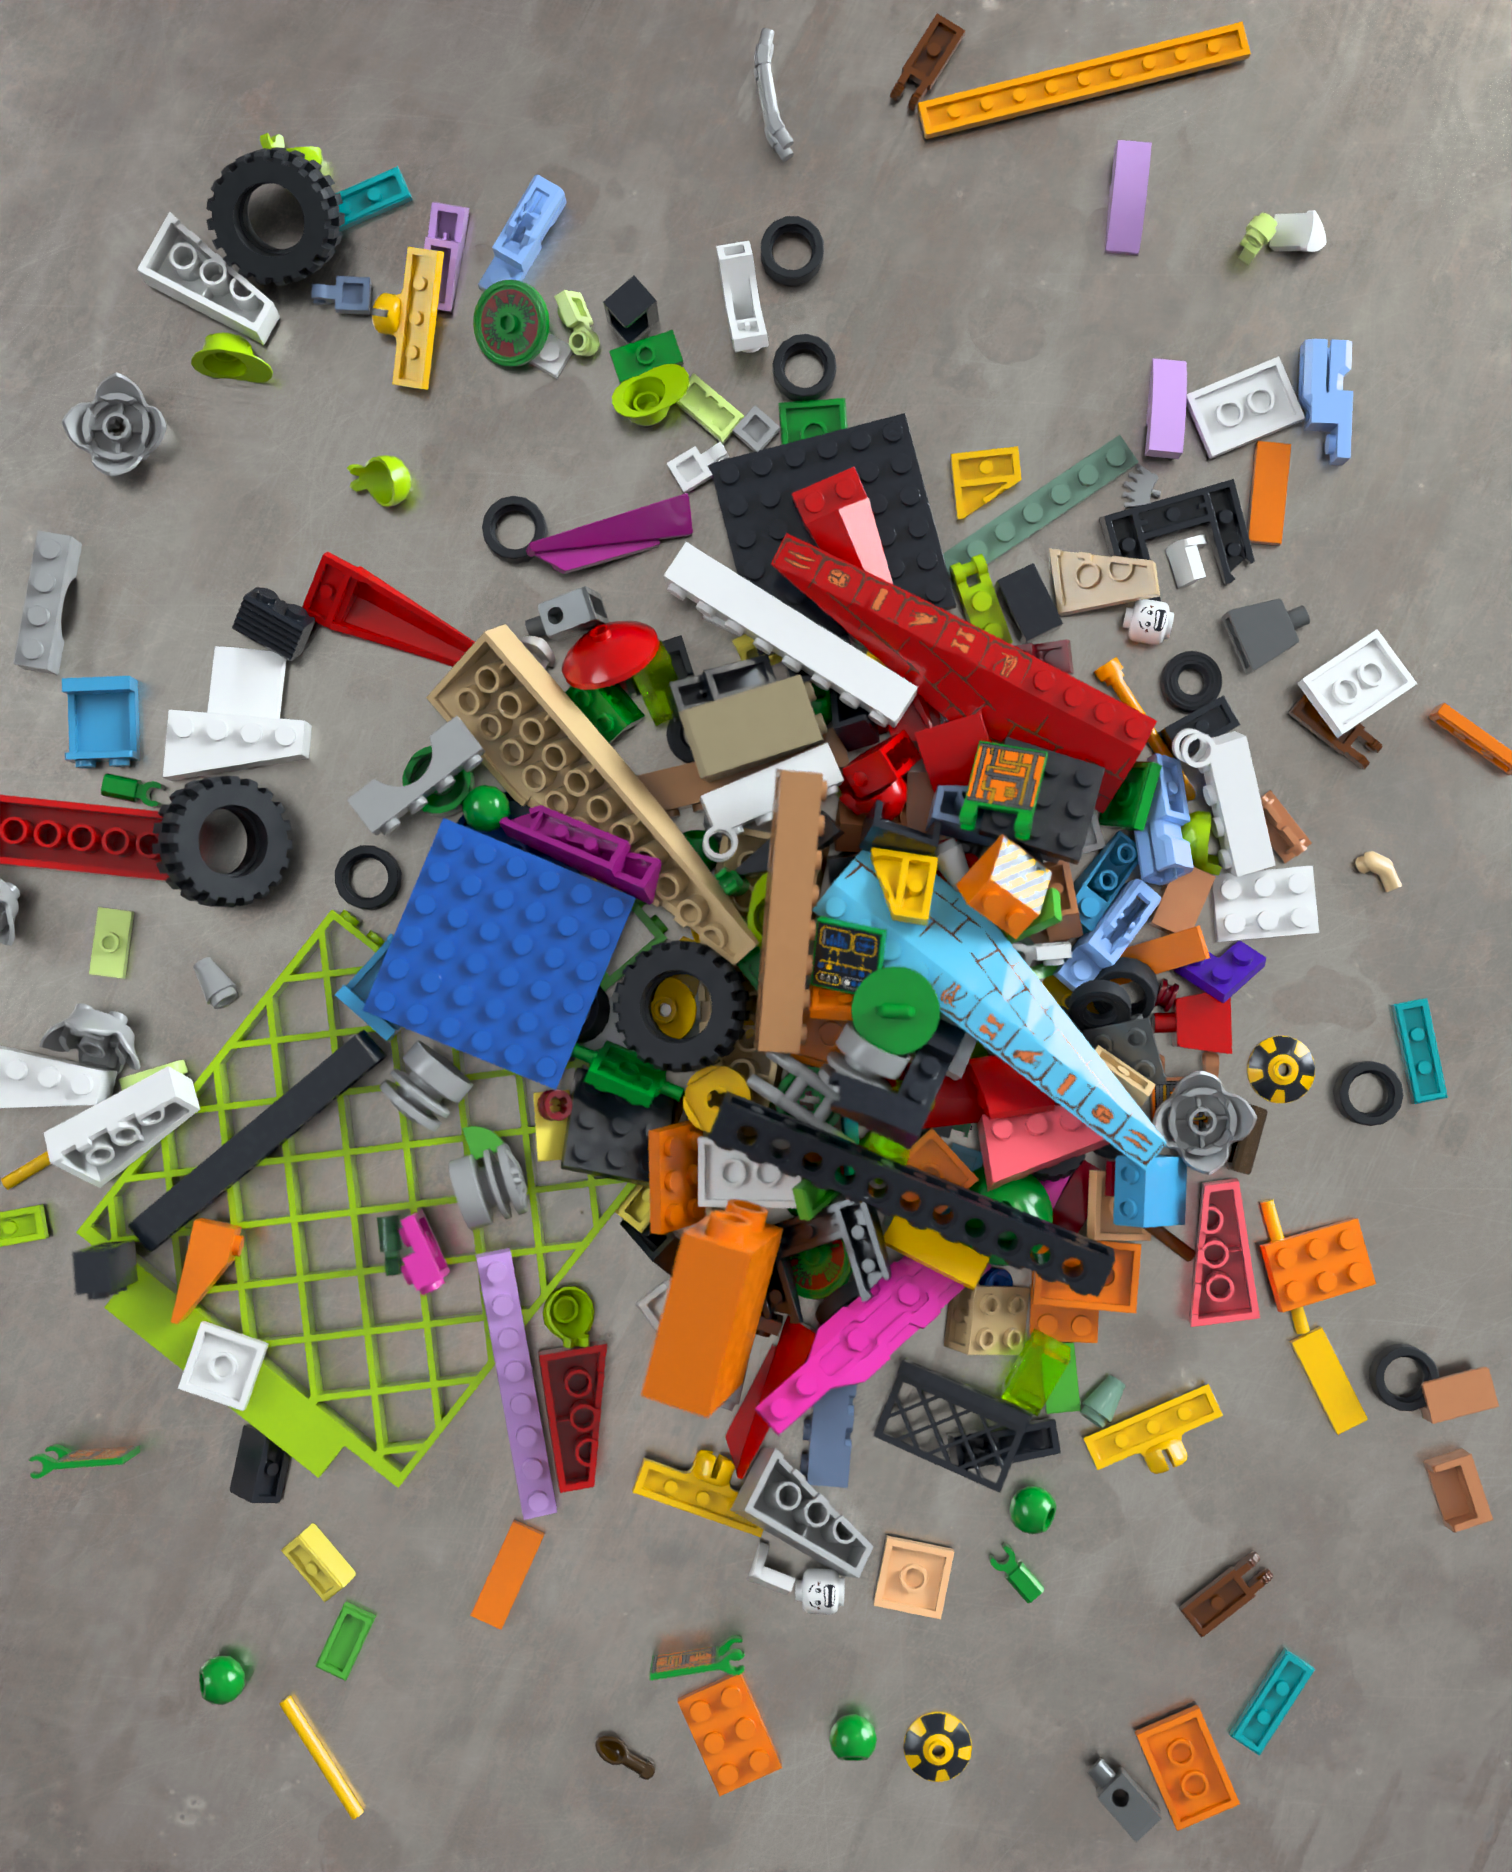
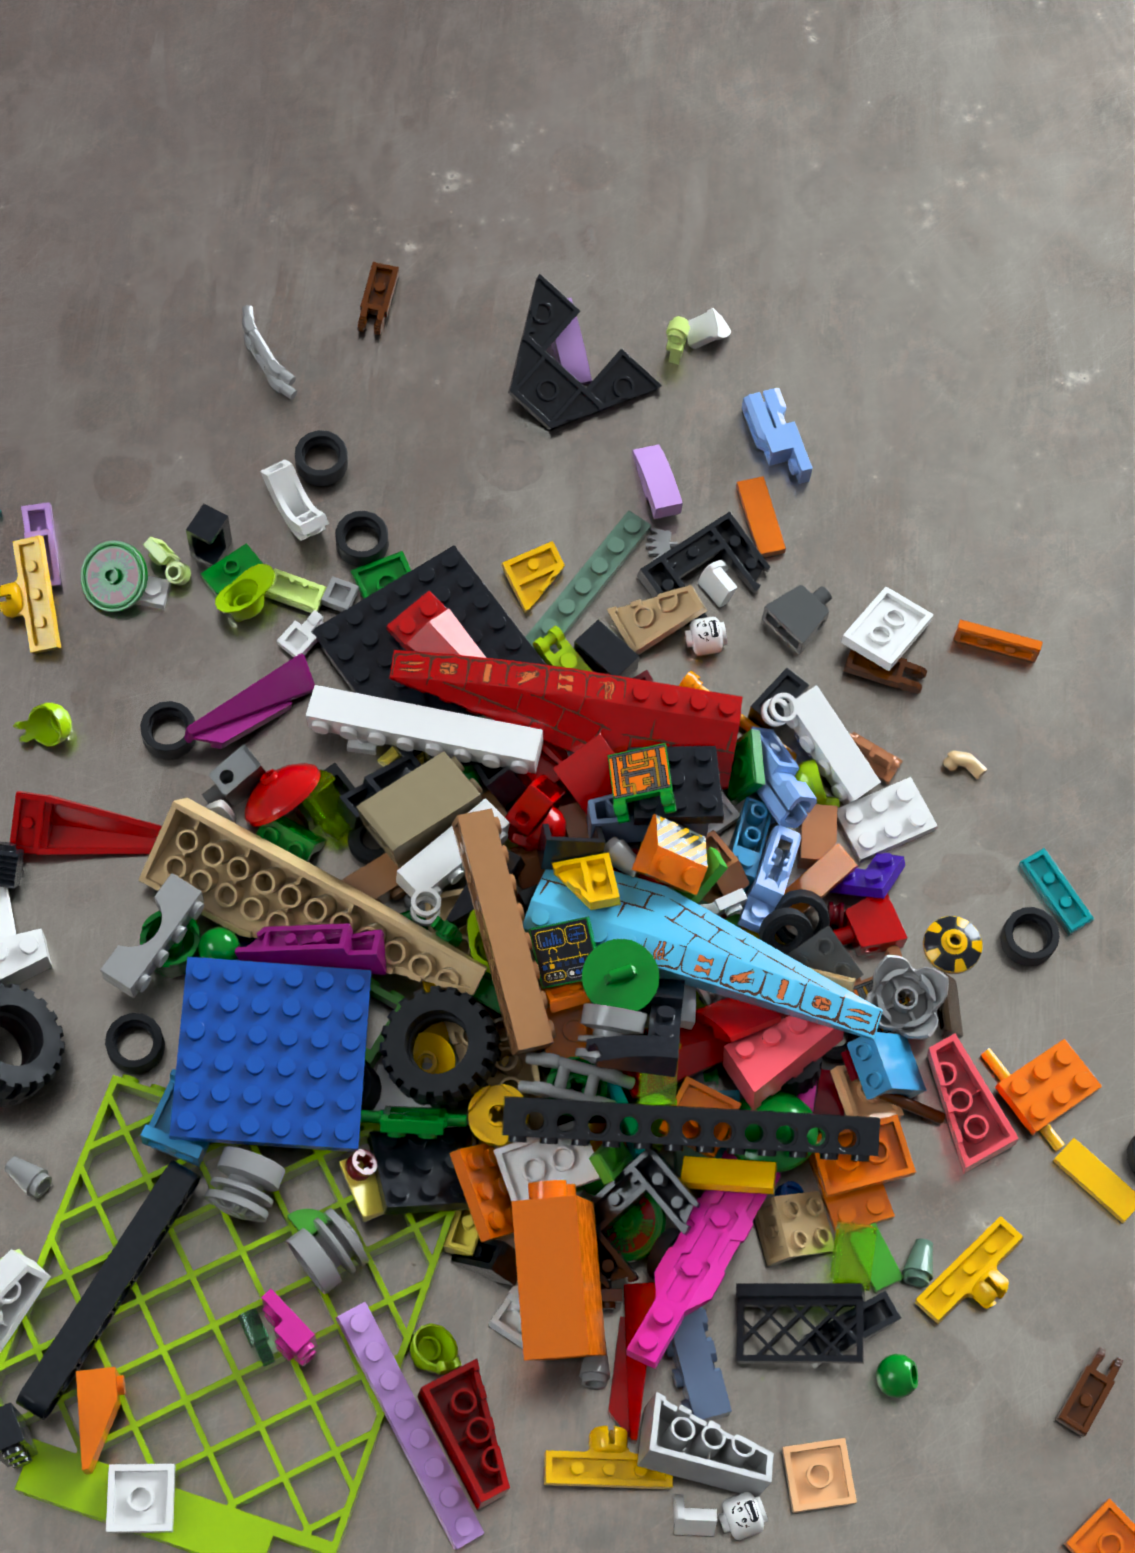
camera: 25 degrees left, 20 degrees down
light blue plate [478,175,567,291] -> none
light orange plate [917,22,1251,140] -> none
green bar [989,1543,1044,1604] -> none
black tyre [1160,651,1222,712] -> none
white plate [1186,356,1305,459] -> none
none -> black wing [508,274,662,430]

